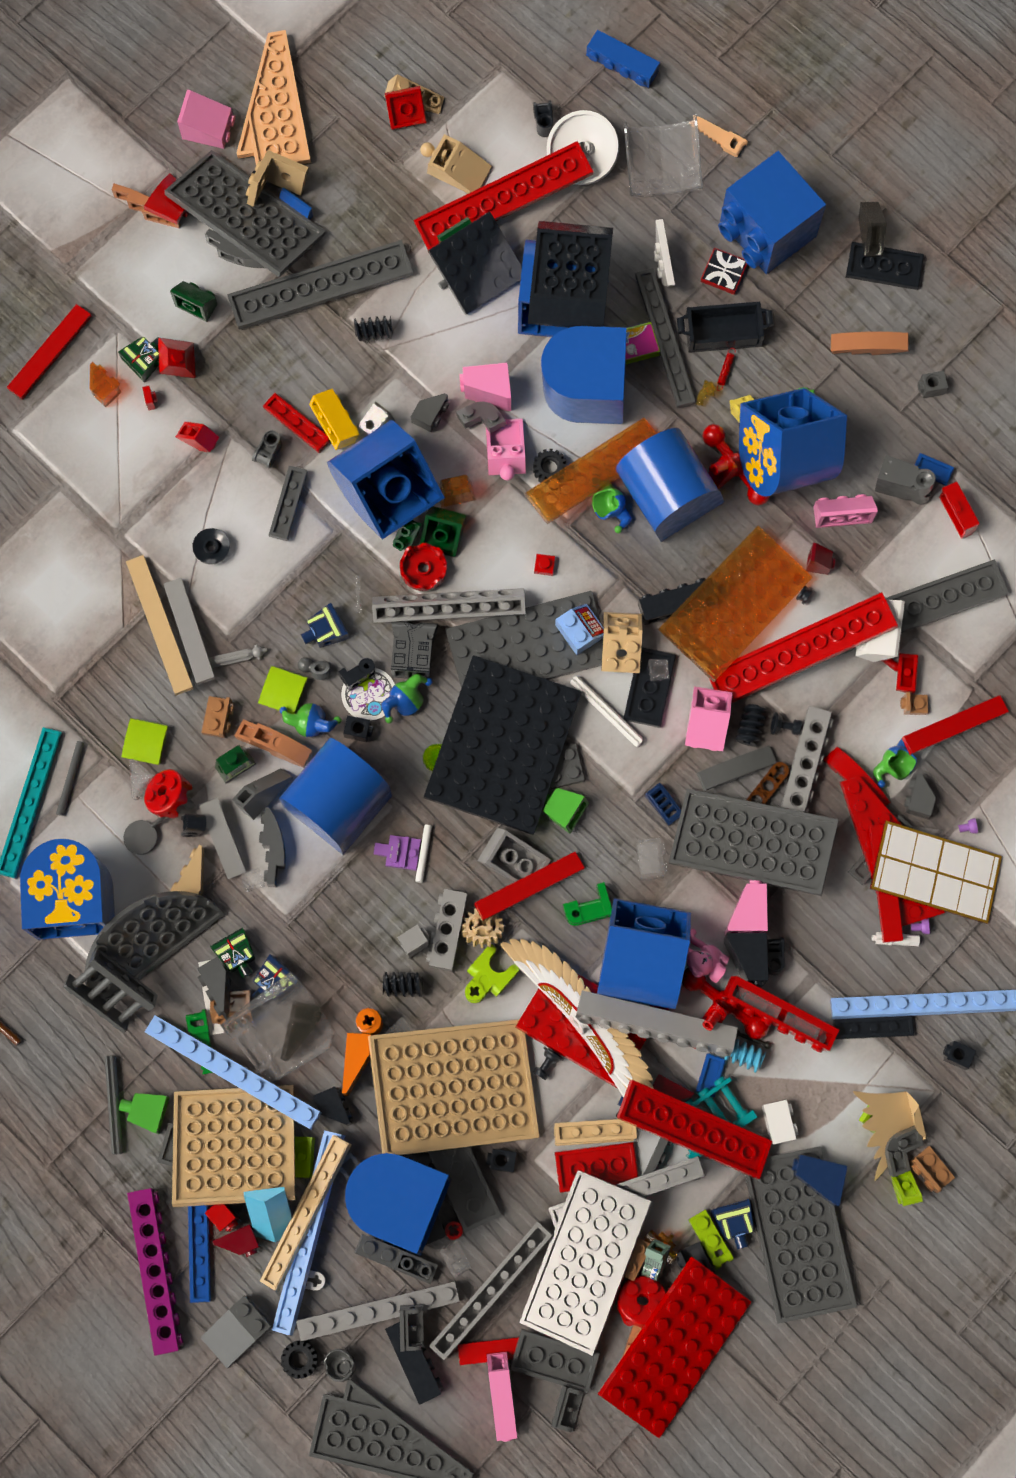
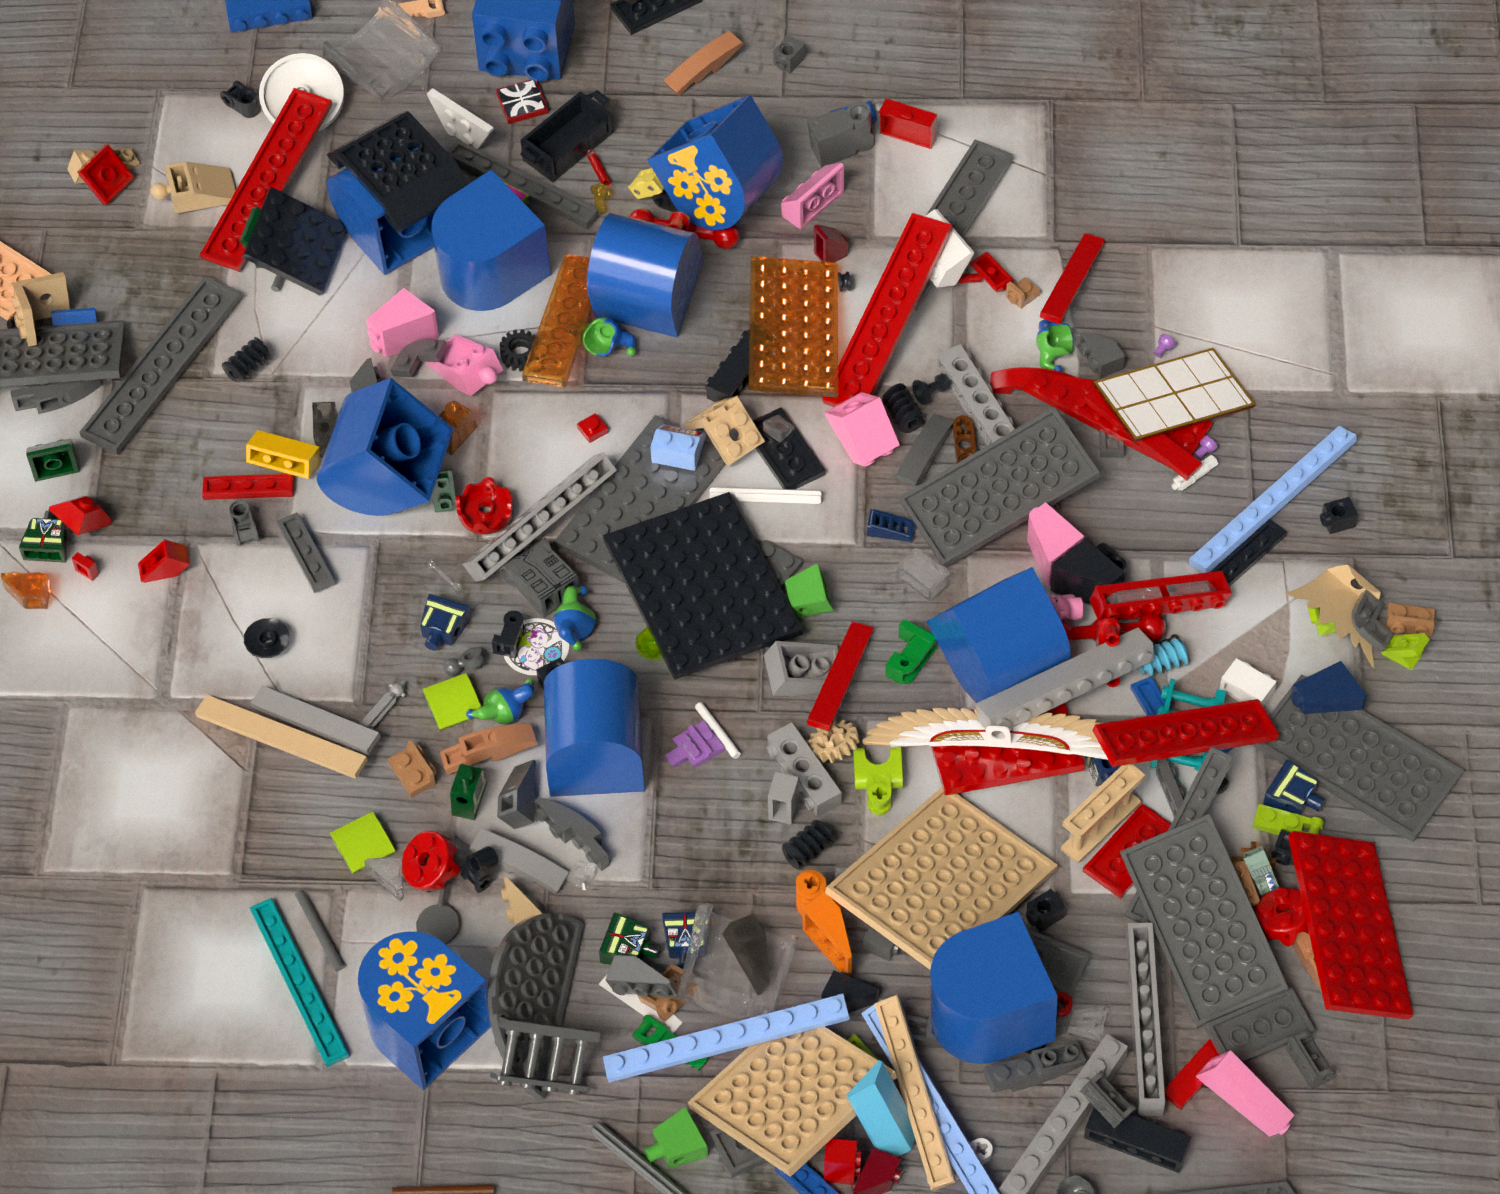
camera: 40 degrees left, 20 degrees down
dark green slope [420,506,466,557] -> none
black piece [533,1046,564,1080] -> none

